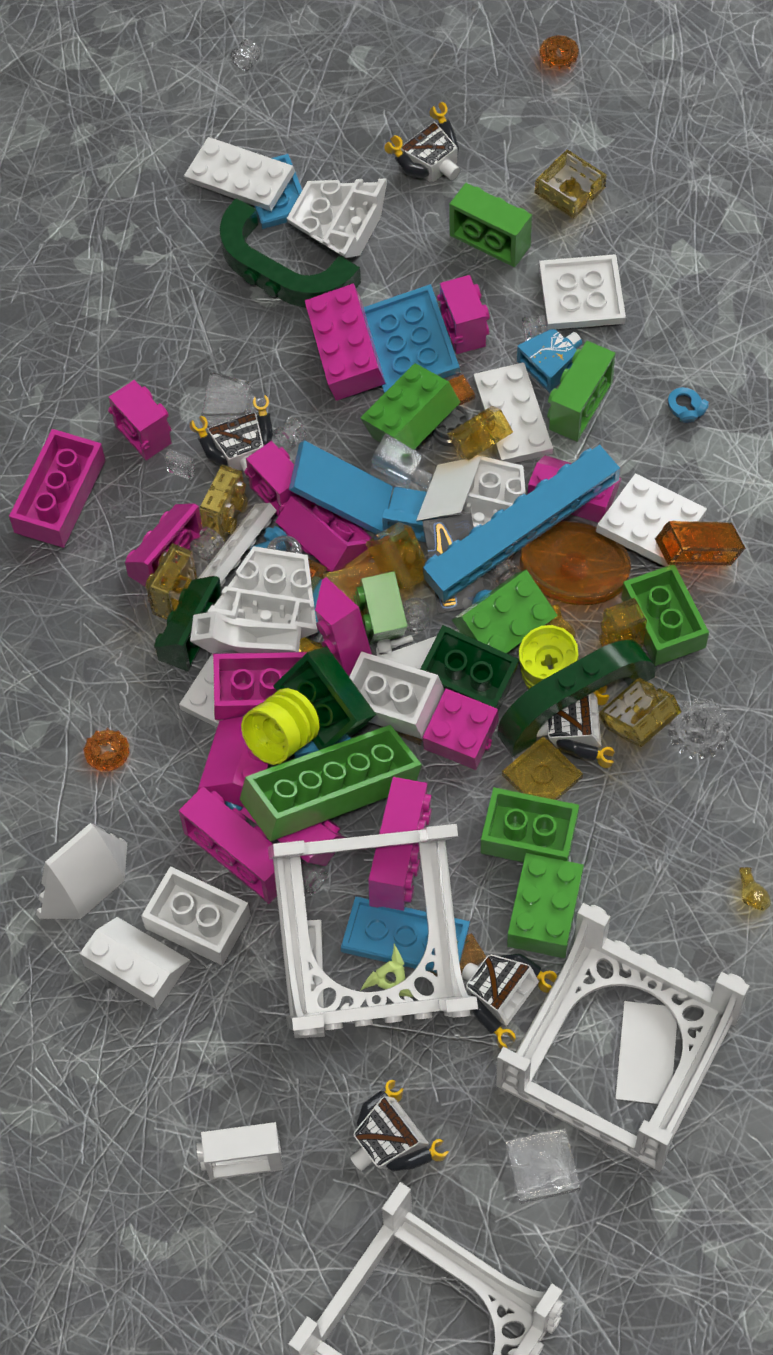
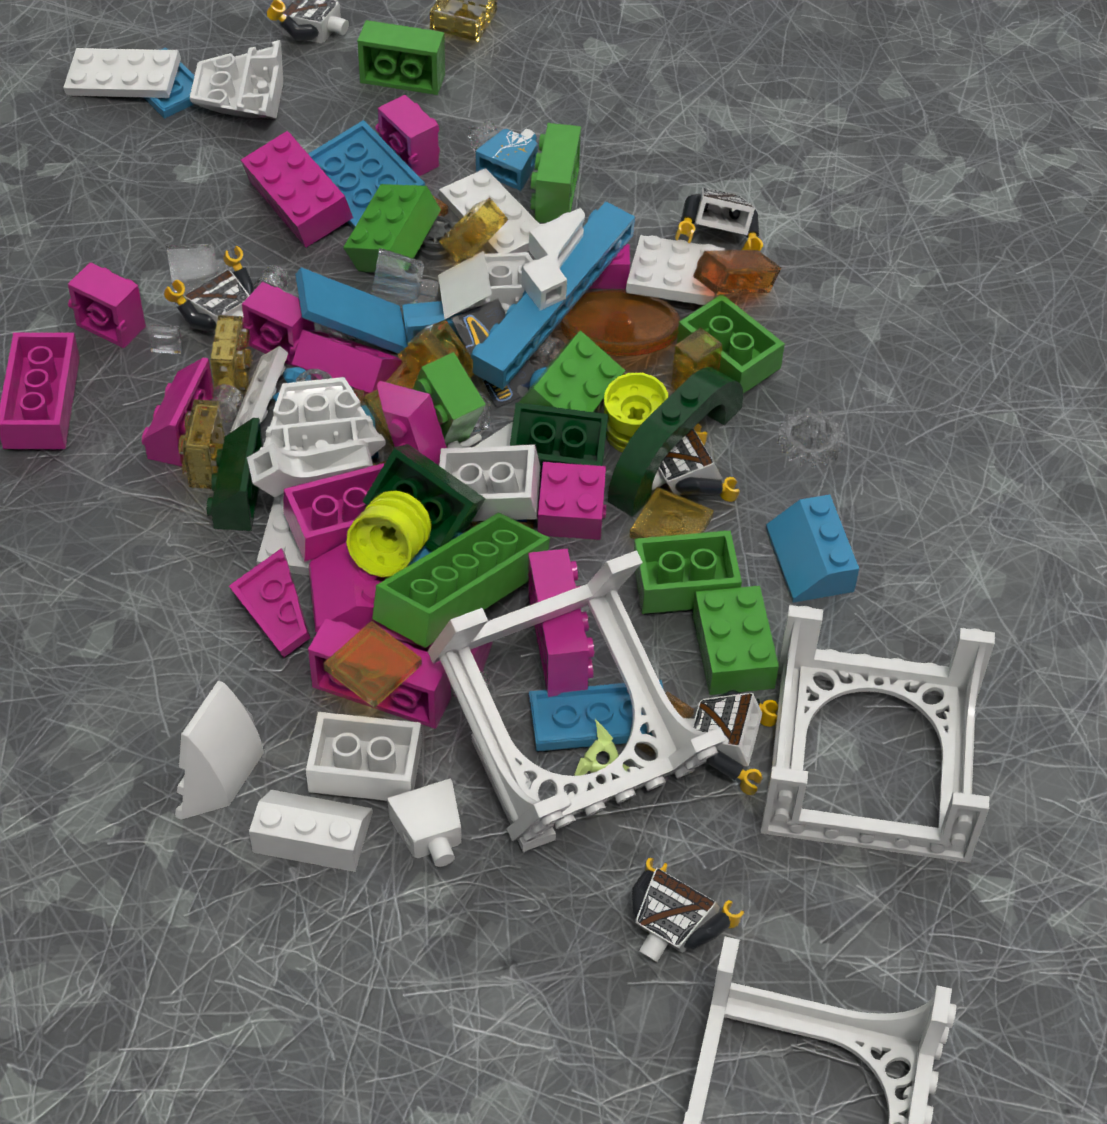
camera: 25 degrees left, 10 degrees down
clear orange gear [83,728,129,771] -> none
white window [196,1122,283,1180] -> none
dark green arch [220,198,361,308] -> none
clear plate [505,1128,581,1204] -> none
white plate [539,254,626,330] -> none
clear yellow piece [598,678,682,747] -> none
white sticker [616,1001,677,1104] -> none
dark azure piece [668,387,709,423] -> none
clear yellow animal [739,867,771,911] -> none
none -> dark pink wing [229,548,310,657]
none -> clear yellow tile [324,621,422,708]
none -> white torso [387,778,461,867]
none -> white arch [522,208,585,311]
none -> torso [675,188,763,258]
none -> dark azure slope [766,494,859,603]

